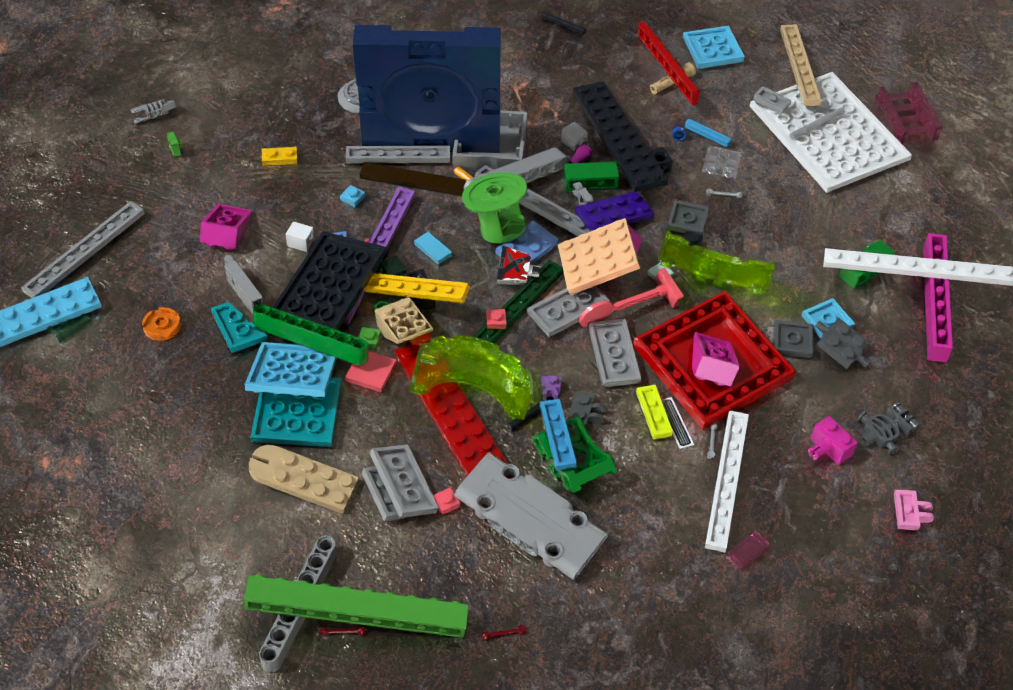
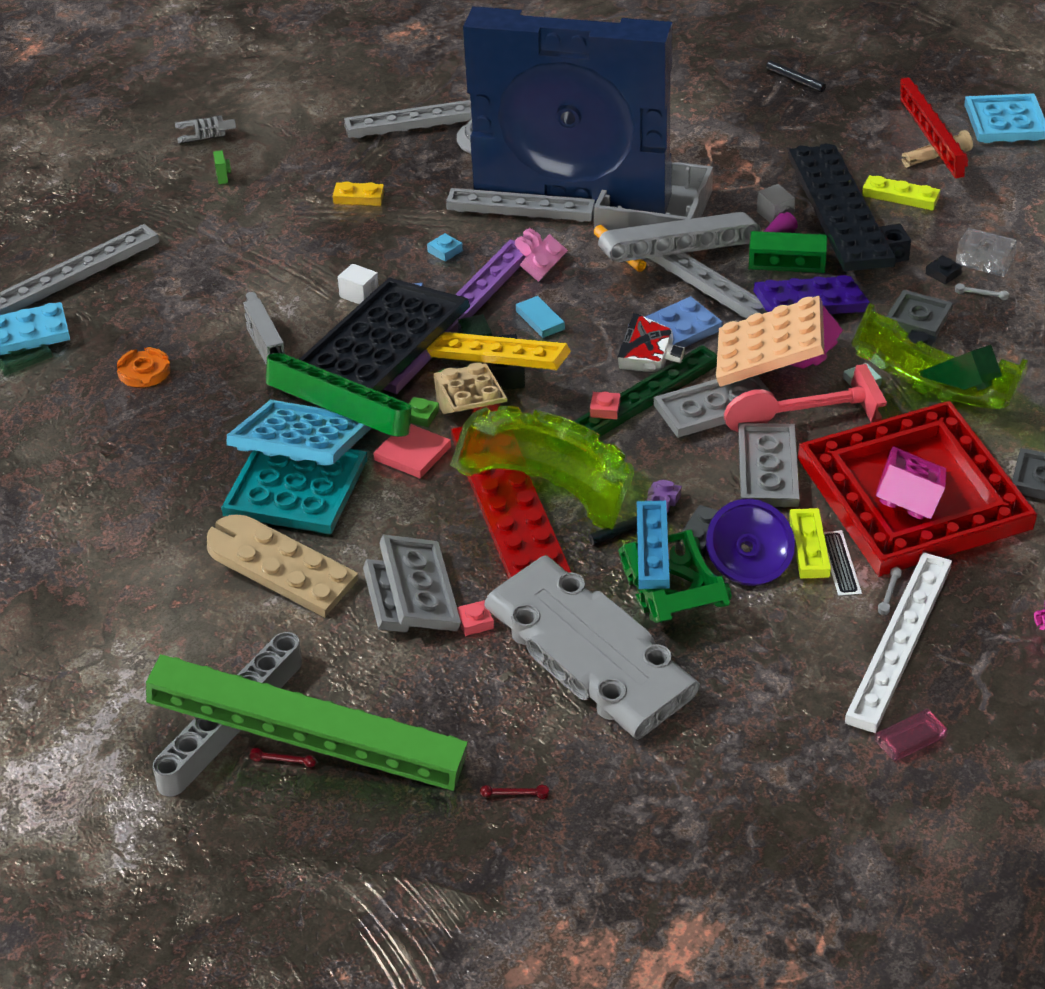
camera: 15 degrees right, 10 degrees down
dark pink slope [200,204,252,250] -> none
teal wing [211,302,268,353] -> none
dark brown tile [360,162,466,196] -> none
bright green piece [462,172,527,244] -> none
light grey plate [572,182,594,205] -> none
blue hinge [672,126,686,141] -> none
dark azure axle [685,119,731,147] -> none
none -> light grey plate [344,100,472,138]
none -> bright pink hinge [514,228,568,282]
none -> dark purple dish [706,499,795,586]
none -> neon yellow plate [862,175,940,210]
none -> dark green slope [919,344,1002,391]
none -> black plate [925,255,963,285]

